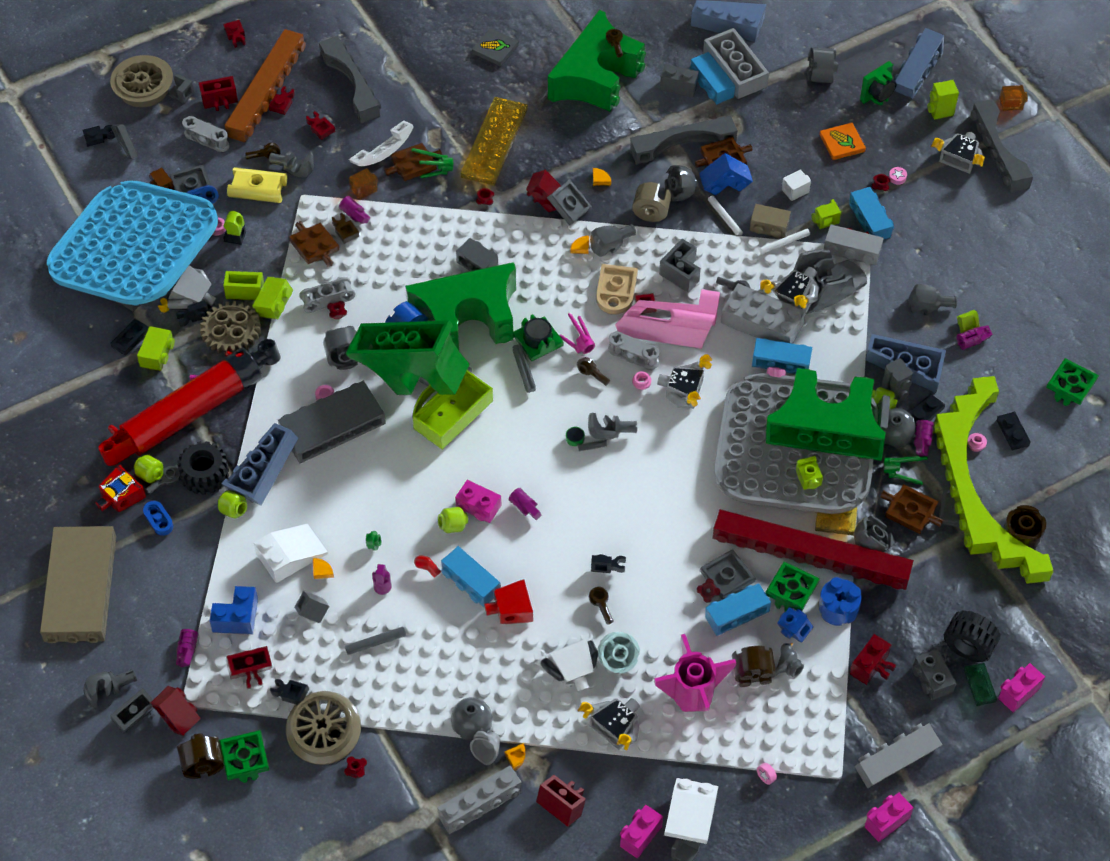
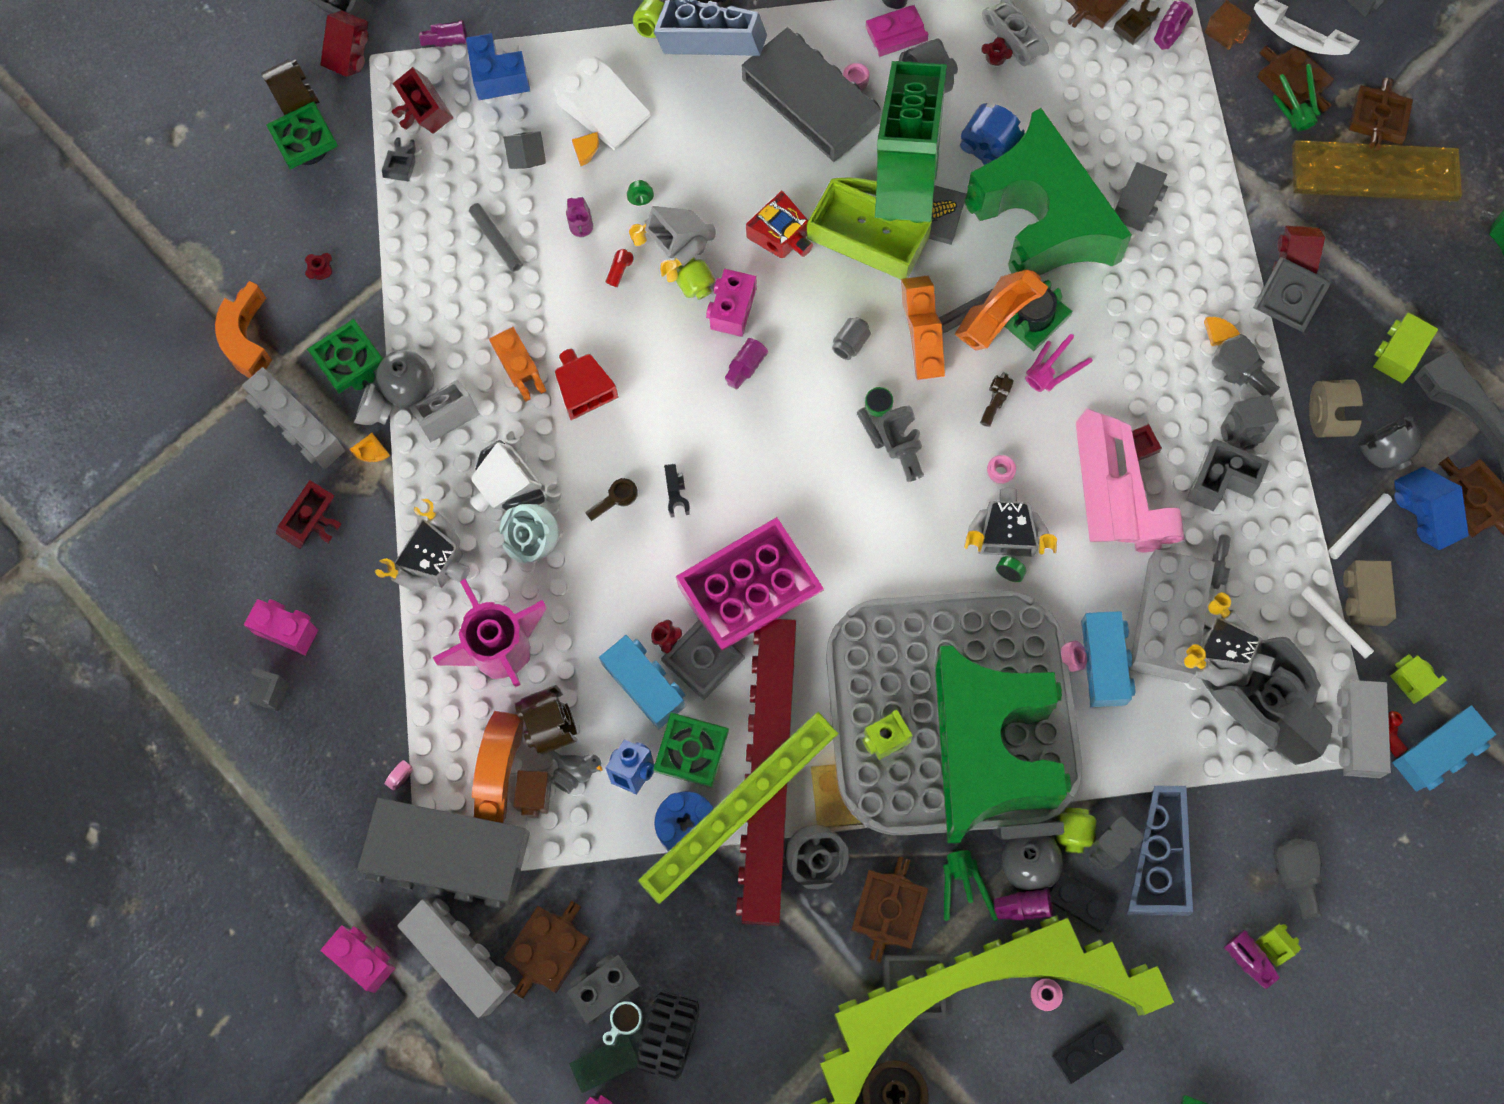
camera: 80 degrees right, 15 degrees up
dark tan piece [286,691,361,765] -> none
dark azure brick [441,546,501,607] -> none
dark red plate [476,188,494,205] -> none
light orange tile [593,168,611,186] -> none
tan tile [596,264,638,314] -> none
light grey piece [608,331,660,370] -> none
white slope [664,778,718,844] -> none
white brick [782,170,811,201] -> none
dark red brick [850,634,896,685] -> none
none -> orange arch [215,281,272,378]
none -> green piece [307,319,383,394]
none -> dark grey brick [357,797,530,909]
none -> light grey slope [409,380,479,443]
none -> orange arch [472,711,523,823]
none -> orange hinge [489,327,547,402]
none -> reddish brown plate [504,901,590,999]
none -> reddish brown brick [513,770,552,818]
none -> piece [603,1001,643,1046]
none -> light grey torso [629,206,716,282]
none -> lime tile [637,712,839,904]
none -> dark pink slope [676,517,824,651]
none -> torso [746,190,813,258]
none -> dark grey brick [832,317,871,360]
none -> dark pink plate [865,5,929,57]
none -> orange arch [901,275,945,380]
none -> orange arch [954,270,1048,351]
none -> tile [996,556,1027,582]
none -> dark grey brick [1221,394,1279,451]
none -> reddish brown plate [1349,78,1413,151]
none -> lime brick [1373,312,1438,384]

